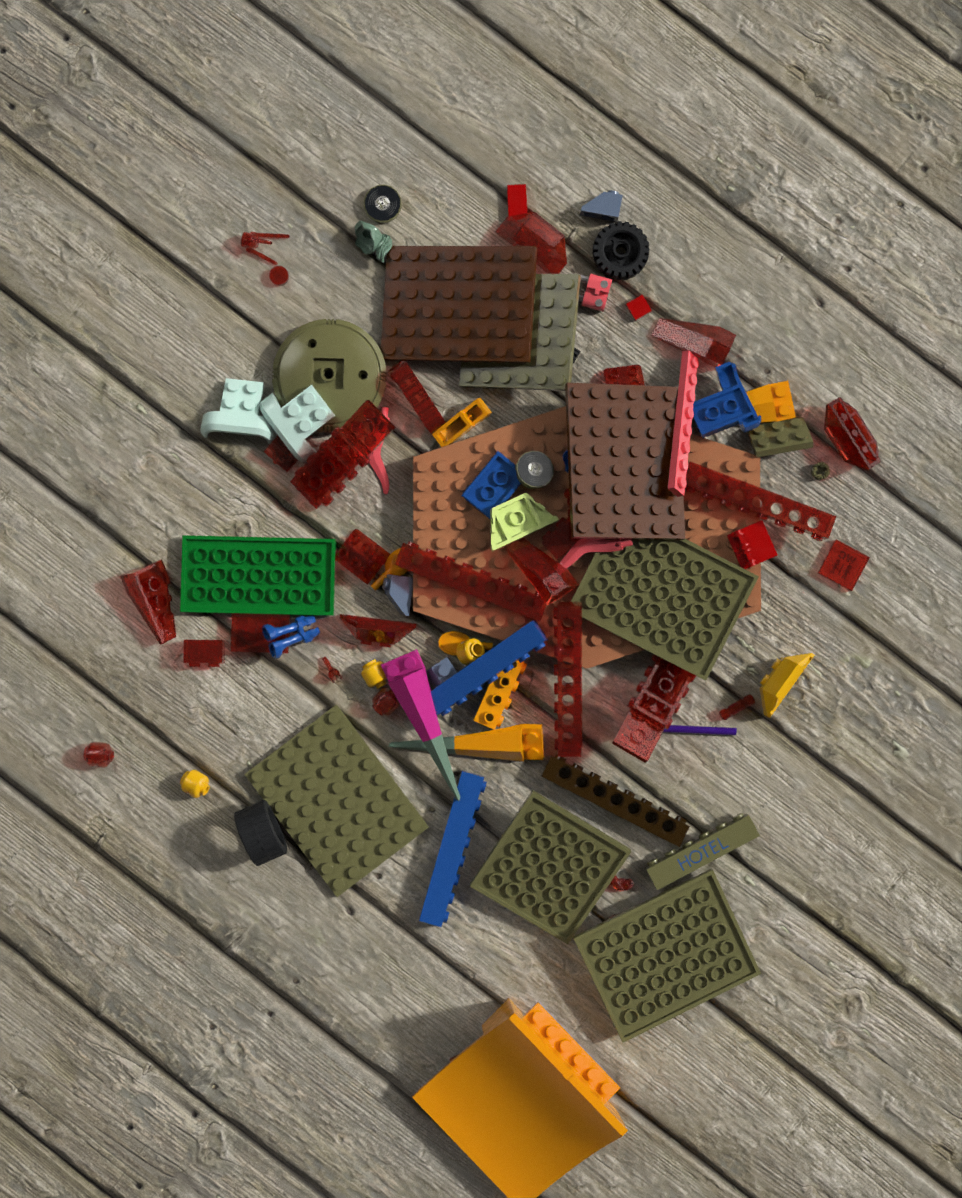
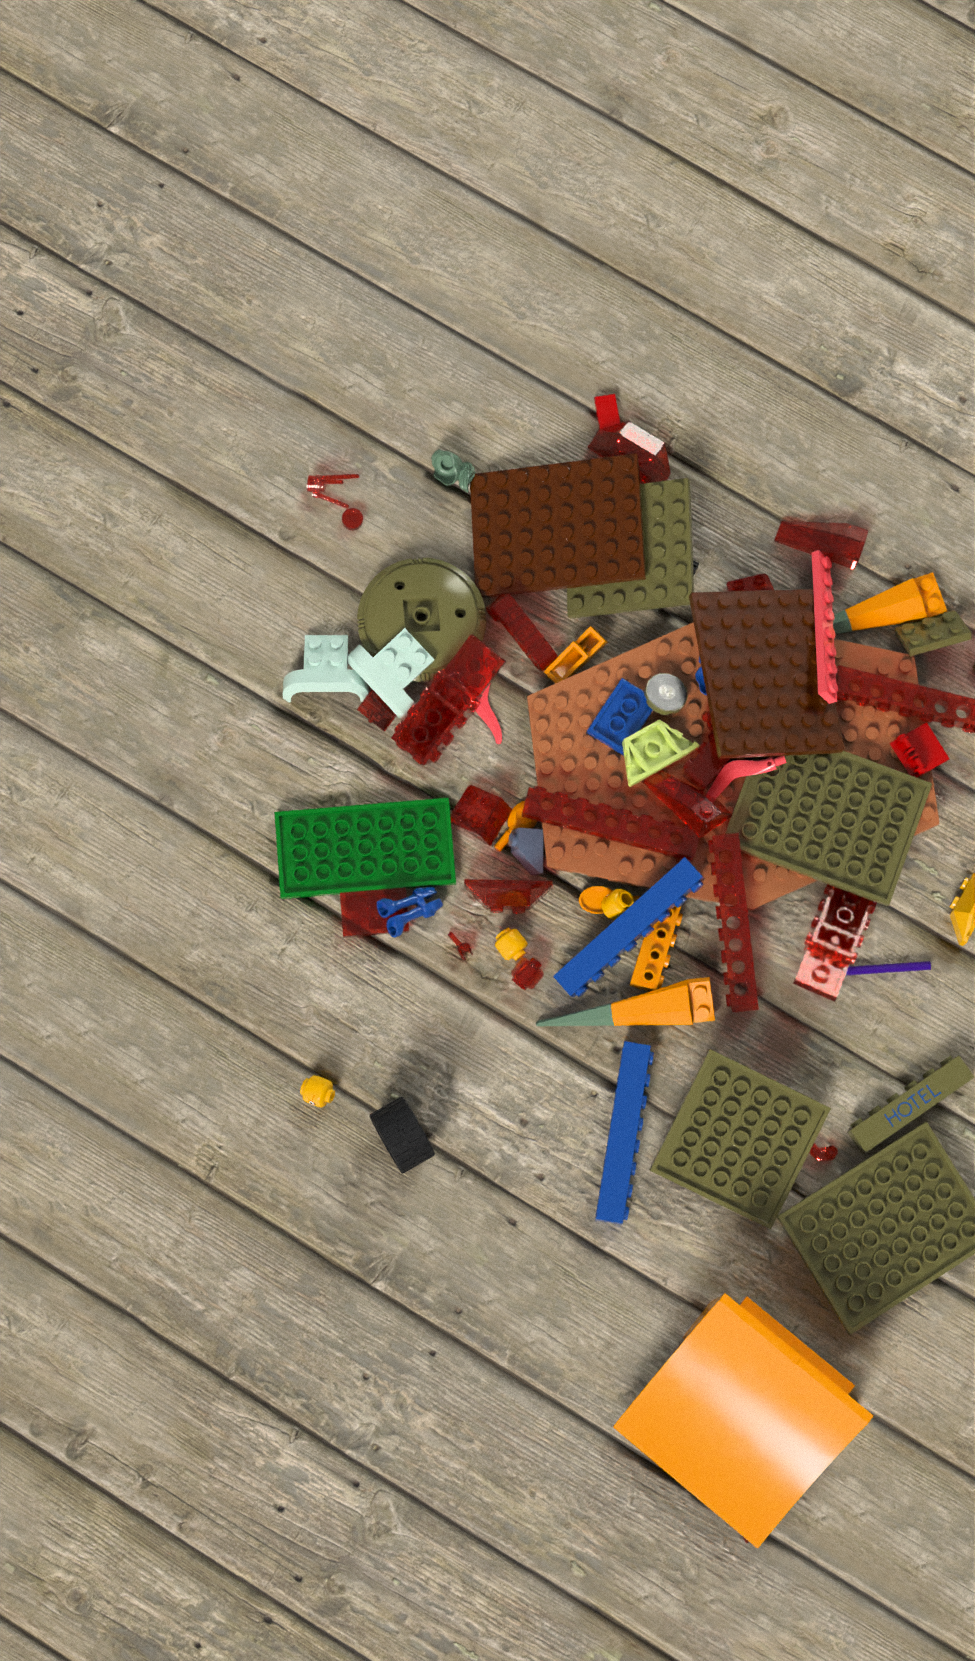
camera: 15 degrees left, 10 degrees down
clear red head [83,742,114,768] -> none
clear red wedge [120,559,176,645] -> none
clear red brick [183,640,225,667] -> none
olive plate [244,704,429,897] -> none
black tile [364,185,402,224] -> none
dark pink plate [381,649,460,801] -> none
sand blue slope [426,657,458,690] -> none
dark brown brick [541,754,690,847] -> none
coral piece [579,273,612,312] -> none
sand blue slope [580,190,623,222] -> none
black wheel [593,221,650,280] -> none
red tile [626,294,652,321] -> none
blue piece [693,362,761,438] -> none
clear red axle [719,694,755,720] -> none

